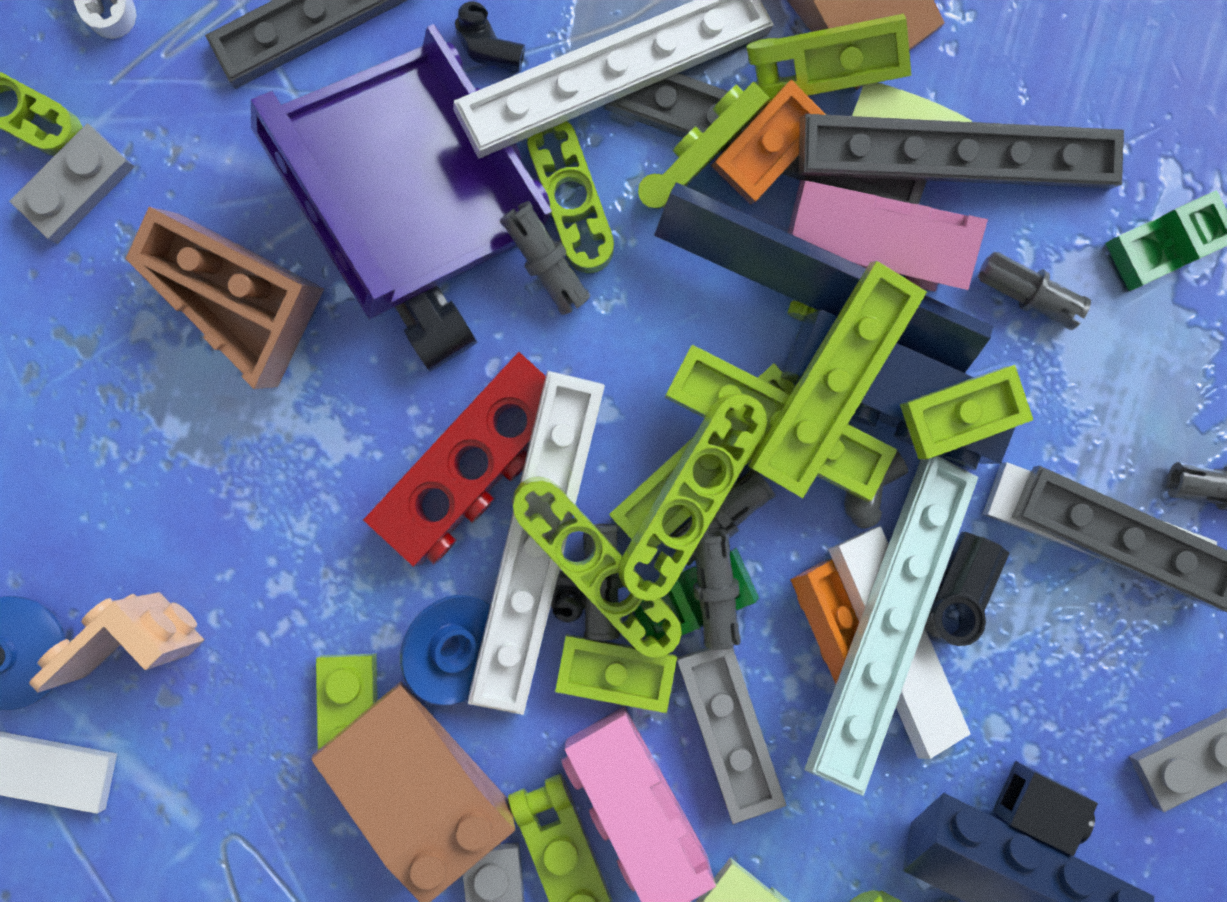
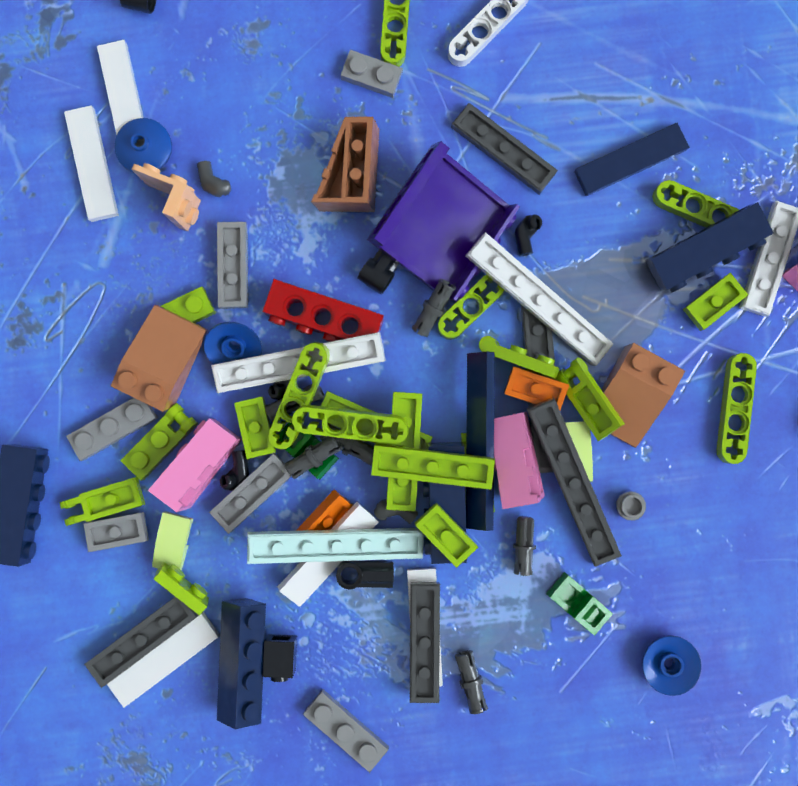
camera: 65 degrees right, 0 degrees up
none -> dark grey arm [197,161,231,197]
none -> light grey plate [217,222,248,309]
none -> black arm [220,450,249,491]
none -> light grey plate [616,491,646,521]

